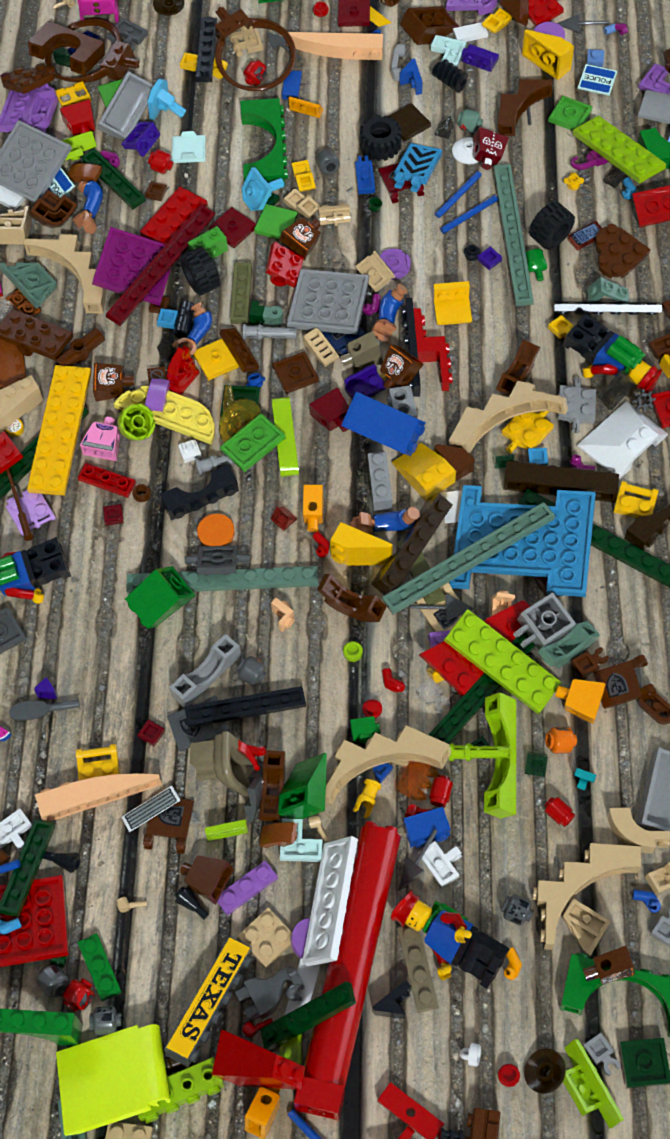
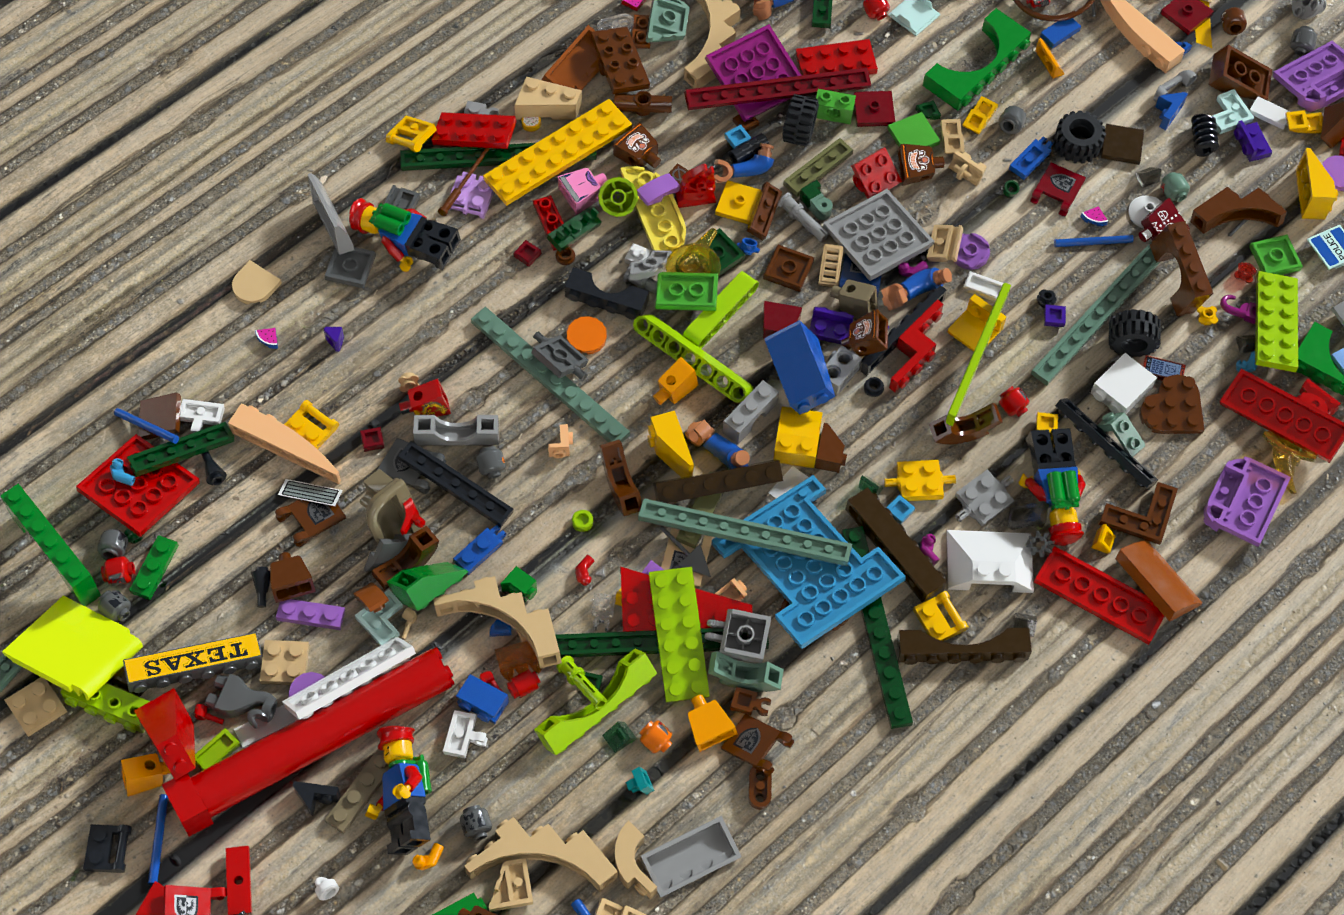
camera: 40 degrees right, 0 degrees up
dark grey piece [9,700,80,721] -> none
tan hand [117,897,147,913] -> none
green slope [125,566,196,629] -> none
reddish brown tile [145,181,167,202] -> none
clear smoke slope [157,339,177,363] -> none
lime tile [205,819,248,841] -> none
medium azure piece [242,167,284,211] -> none
dark green plate [260,981,356,1051] -> none
clear red slope [271,507,297,531] -> none
red arm [312,531,330,558] -> none
yellow piece [353,779,382,819] -> none
red plate [362,699,382,718] -> none
dark azure tile [394,143,442,192] -> none
dark grey piece [399,829,437,891] -> none
blue bar [440,195,498,234] -> none
tan arch [449,381,568,453] -> none
green piece [526,249,547,282] -> none
red brick [544,797,575,827] -> none
none -> tan plate [398,372,419,392]
none -> red torso [399,379,451,417]
none -> blue hinge [453,525,507,575]
none -> dark green plate [547,207,602,252]
none -> light grey tile [629,250,672,280]
none -> lime beam [633,314,754,403]
none -> black plate [864,377,884,397]
none -> lime tile [946,283,1011,426]
none -> white tile [963,271,1004,302]
none -> red head [999,386,1030,417]
none -> tile [1080,206,1108,226]
none -> white brick [1091,353,1157,414]
none -> reddish brown arch [1150,221,1214,316]
none -> clear red plate [1234,263,1257,283]

